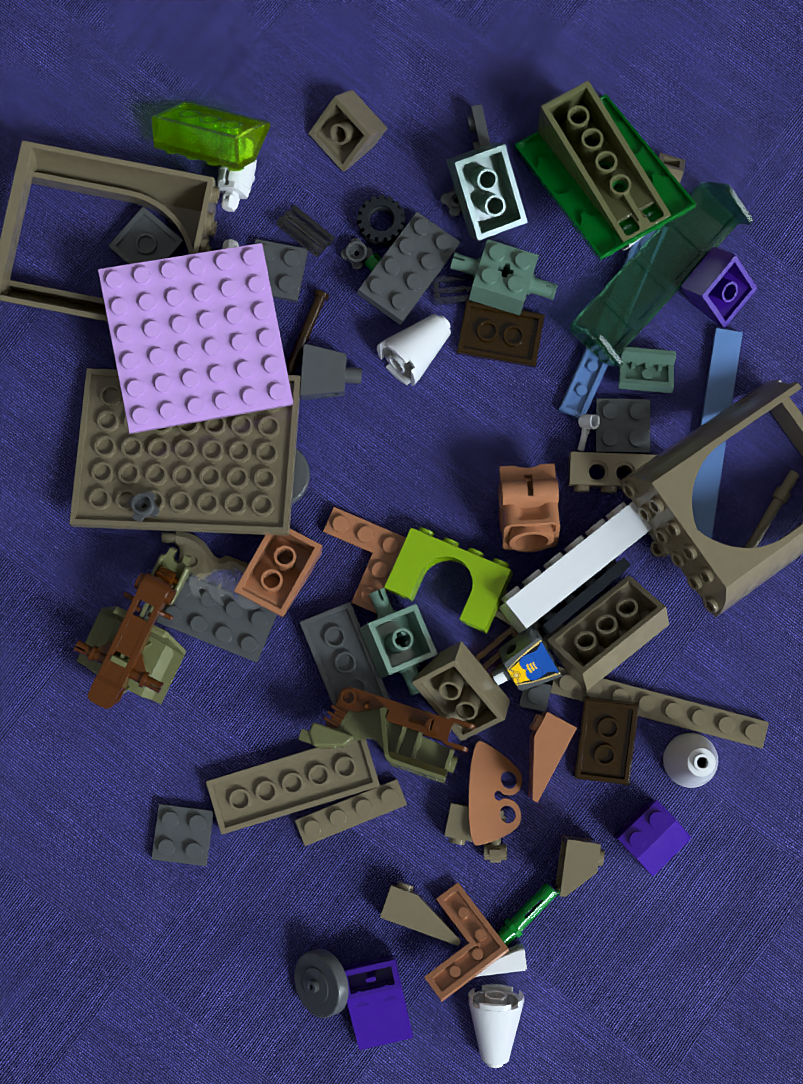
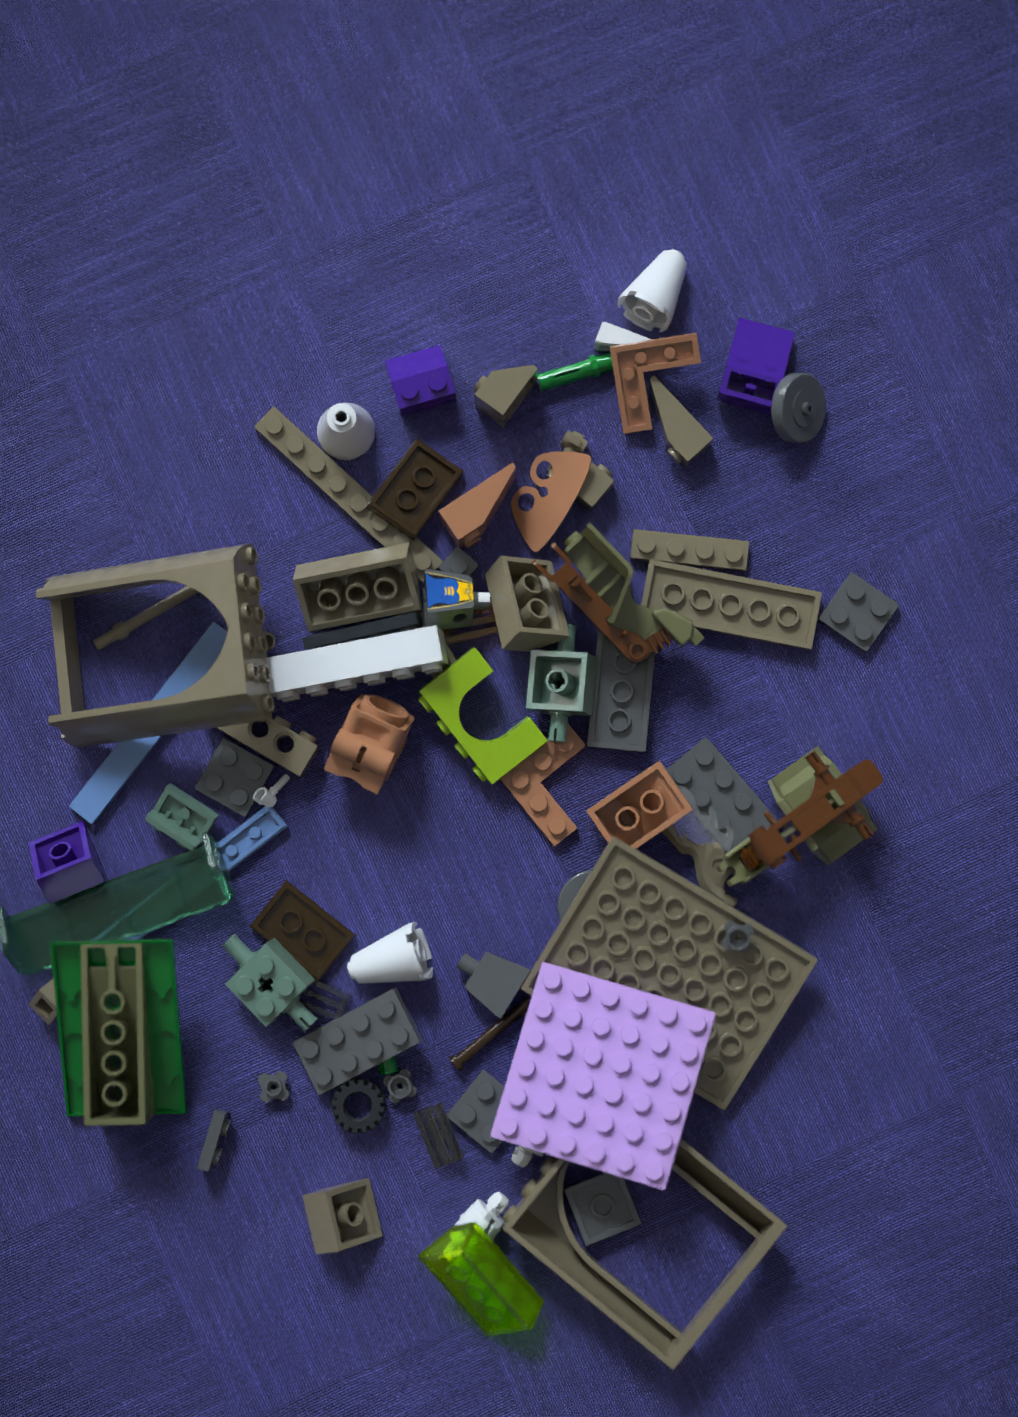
camera: 150 degrees left, 0 degrees up
sand green brick [446,142,527,241] -> none

